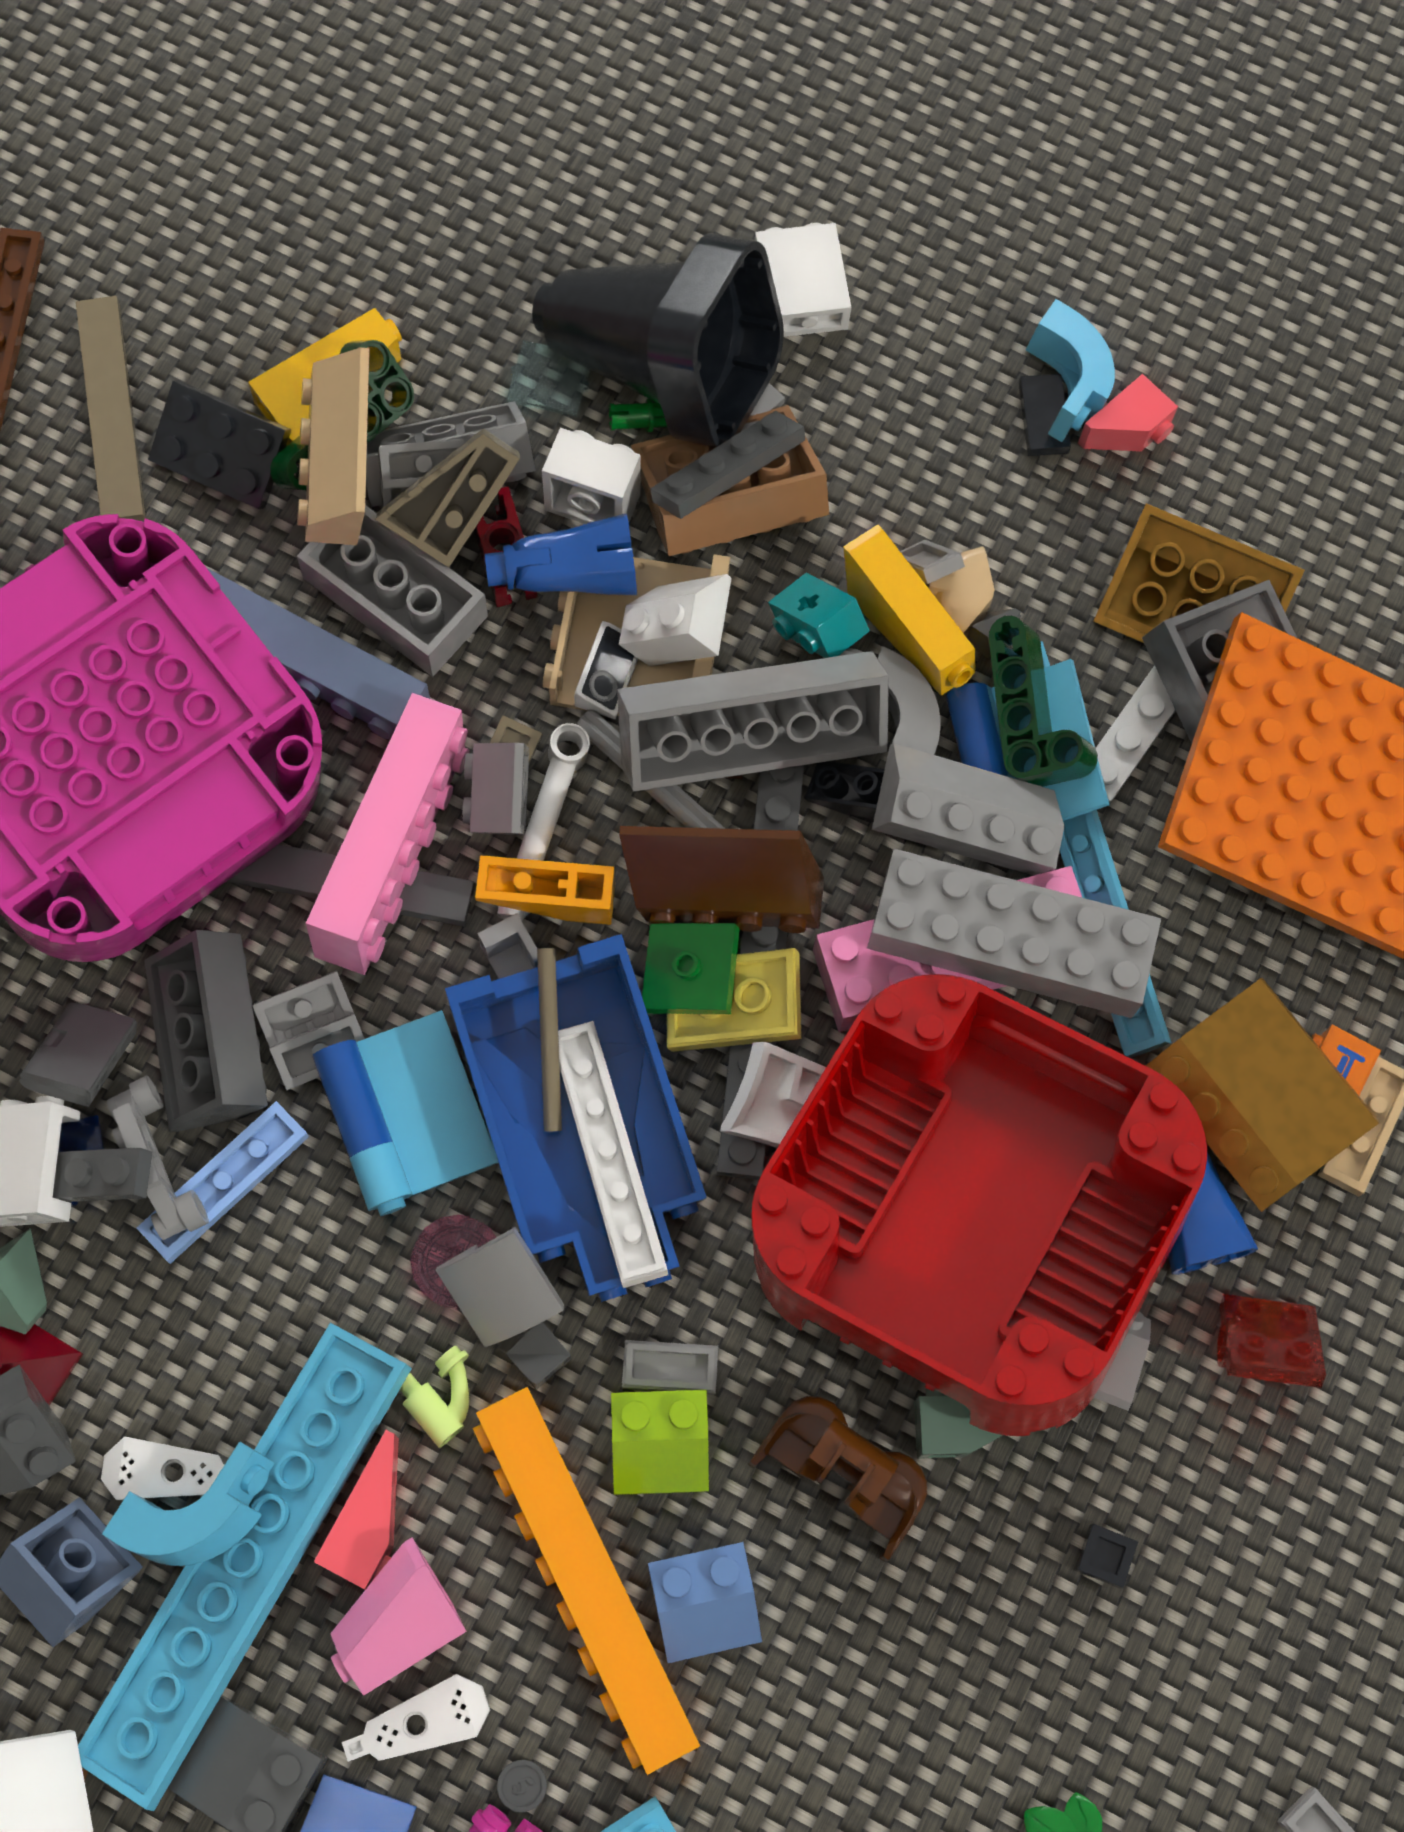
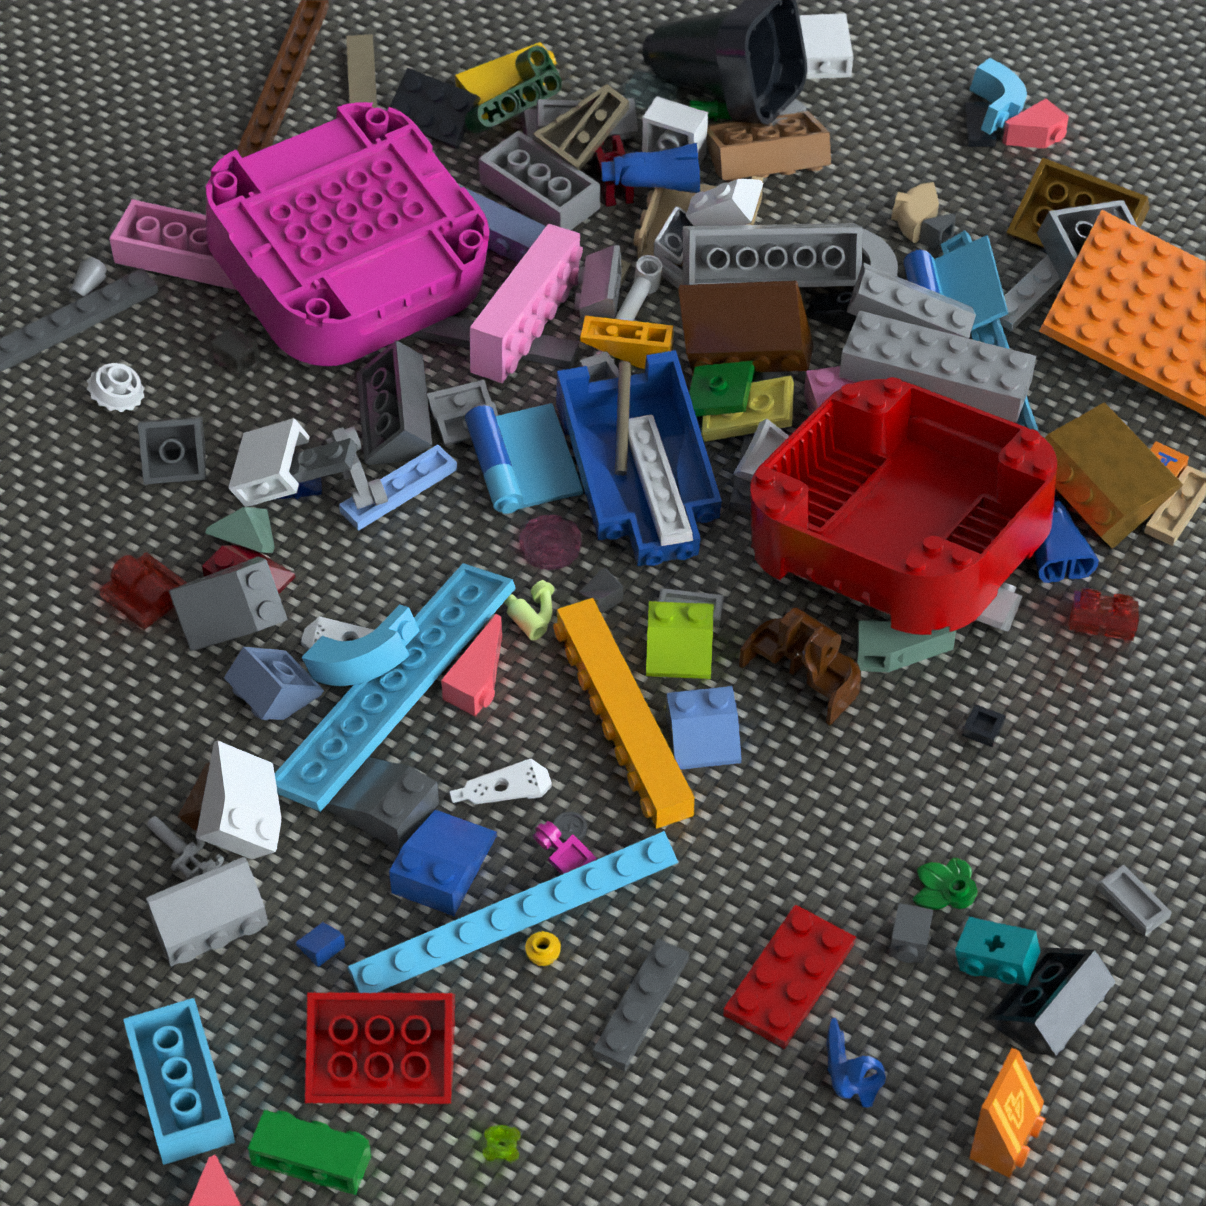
camera: 10 degrees right, 20 degrees down
dark grey piece [20,1003,137,1107] -> none
tan slope [297,347,369,546] -> none
bright pink slope [330,1537,467,1696] -> none
light grey slope [436,1227,564,1347] -> none
dark grey plate [651,411,805,519] -> none
teal brick [768,572,870,658] -> none
yellow slope [843,525,975,695] -> none
light grey tile [900,540,965,584] -> none
dark green beam [989,615,1098,787] -> none

